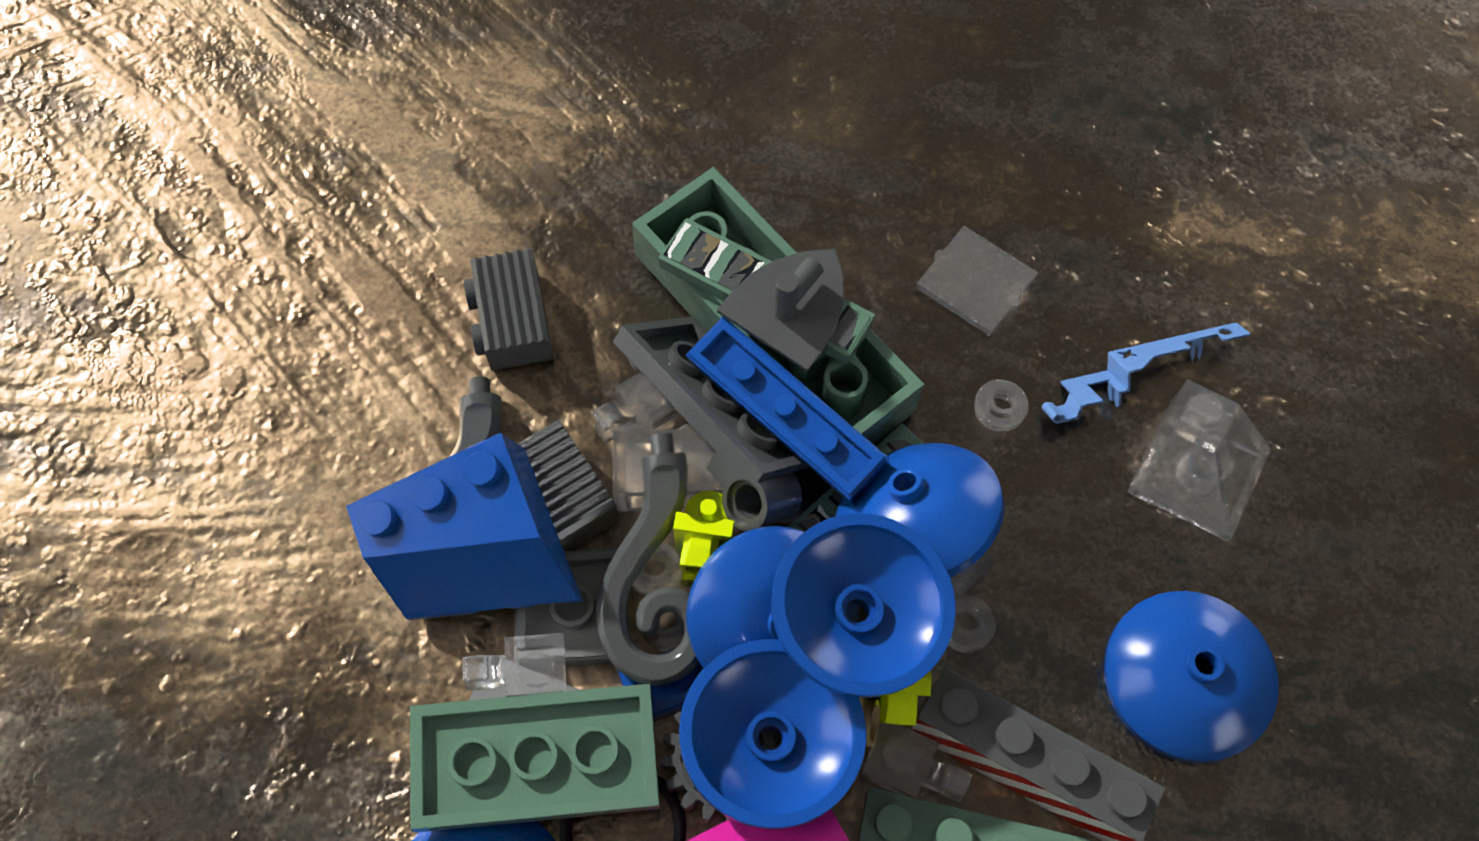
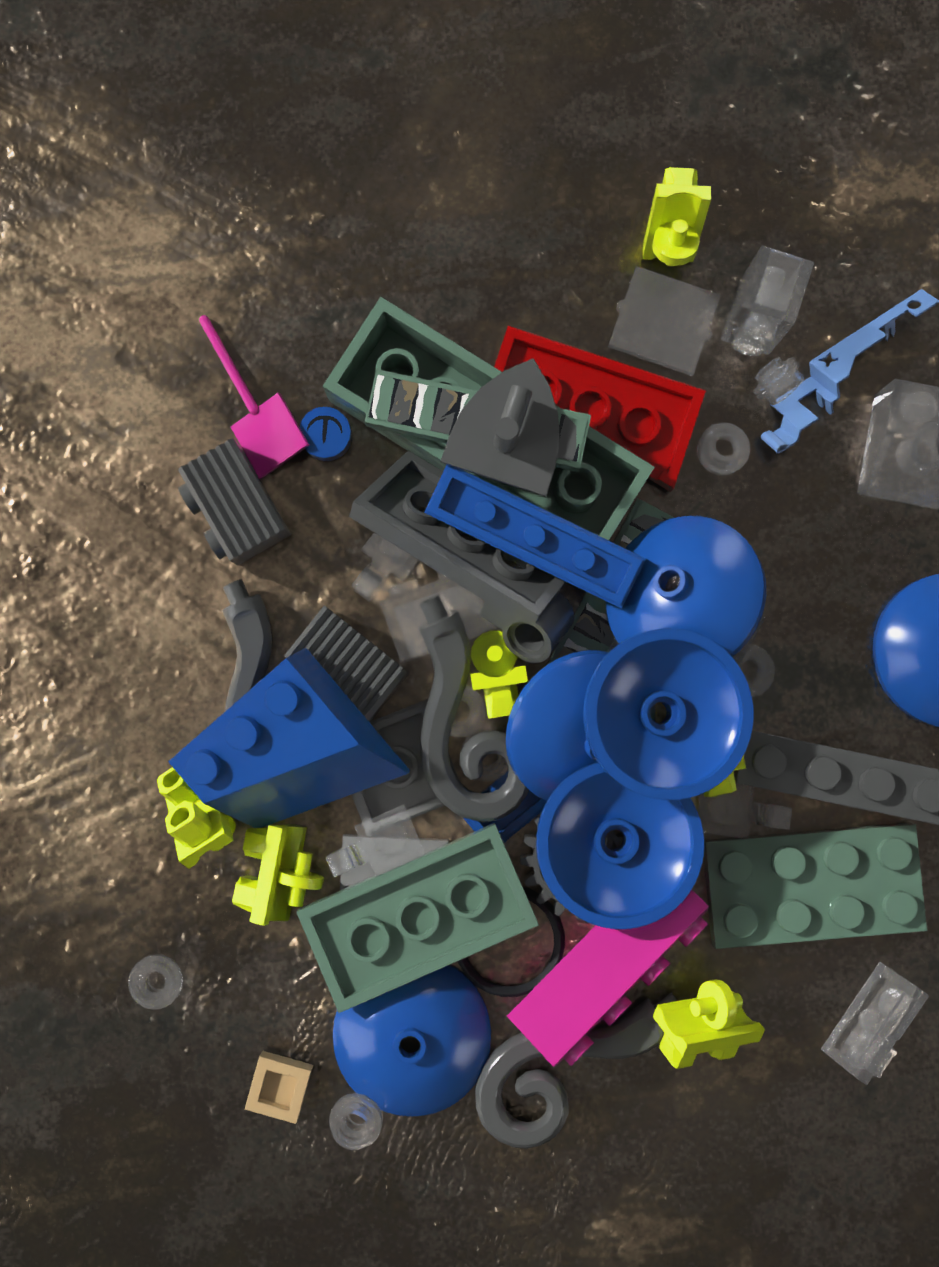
camera: 15 degrees left, 20 degrees up
none -> clear plate [128,954,183,1010]
none -> neon yellow hips [157,767,236,869]
none -> dark pink piece [199,315,309,479]
none -> neon yellow hips [232,824,324,926]
none -> blue tile [299,407,352,461]
none -> red wing [494,326,706,492]
none -> neon yellow hips [643,167,711,267]
none -> clear brick [720,245,814,356]
none -> clear plate [753,357,804,405]

